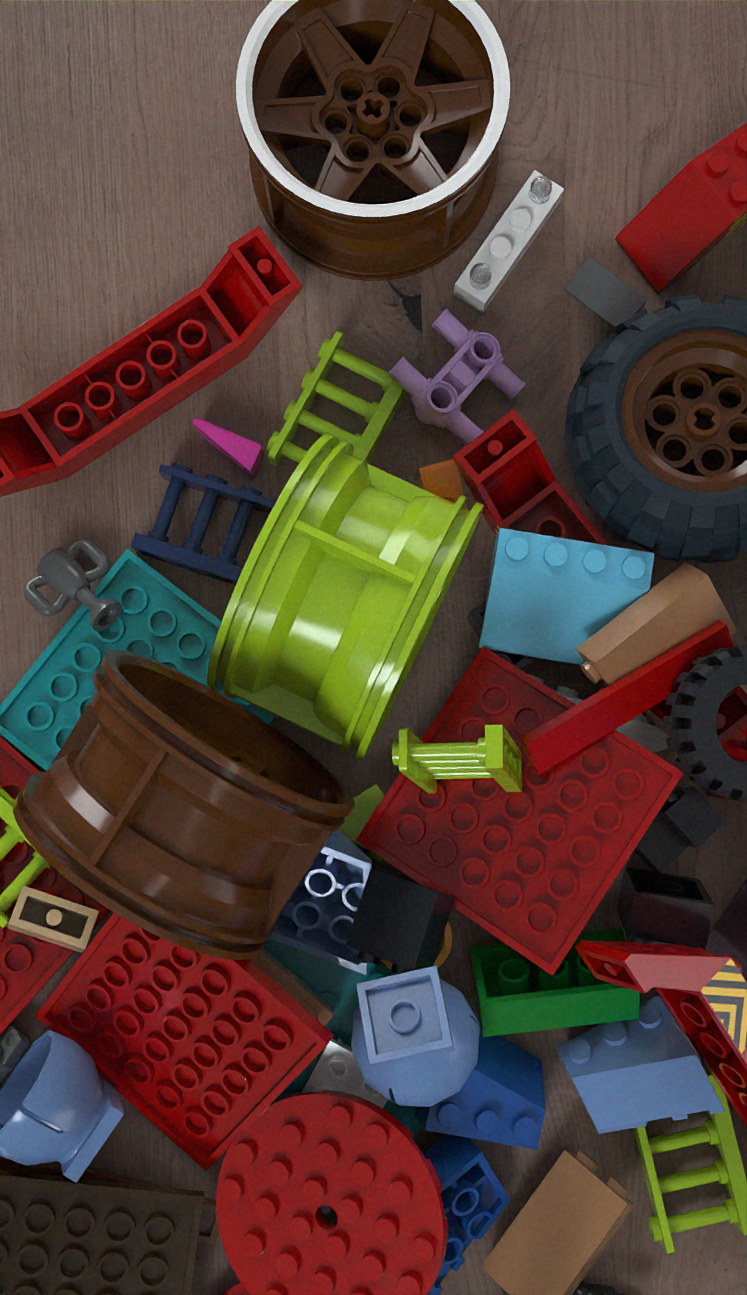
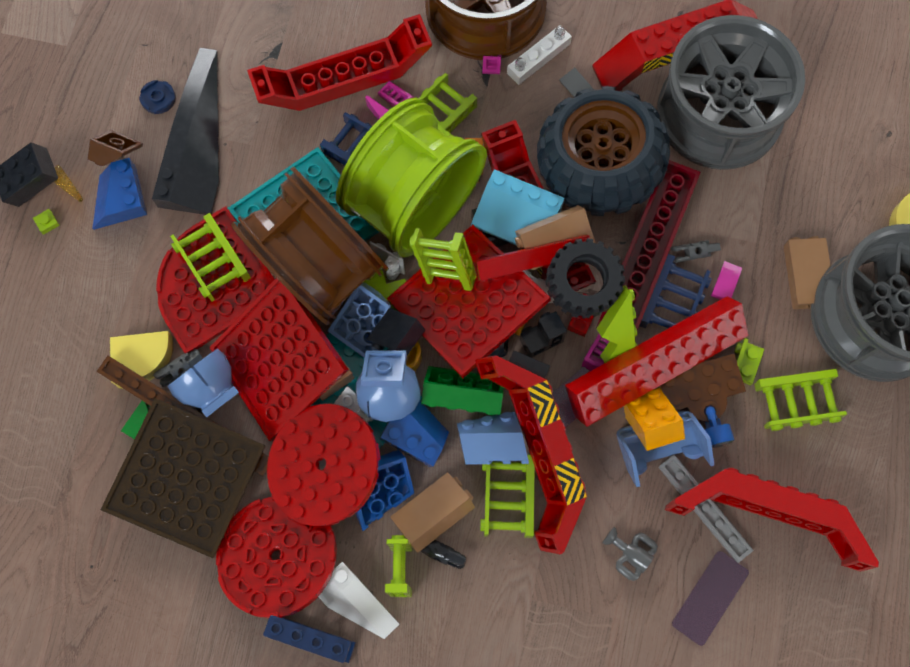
camera: 15 degrees right, 10 degrees down
tan brick [8,885,99,953] -> none
dark grey piece [23,539,122,631] -> none
lavender piece [388,308,526,446] -> none
none -> white hinge [370,241,405,280]
none -> dark pink slope [378,81,414,107]
none -> dark pink slope [482,55,501,75]

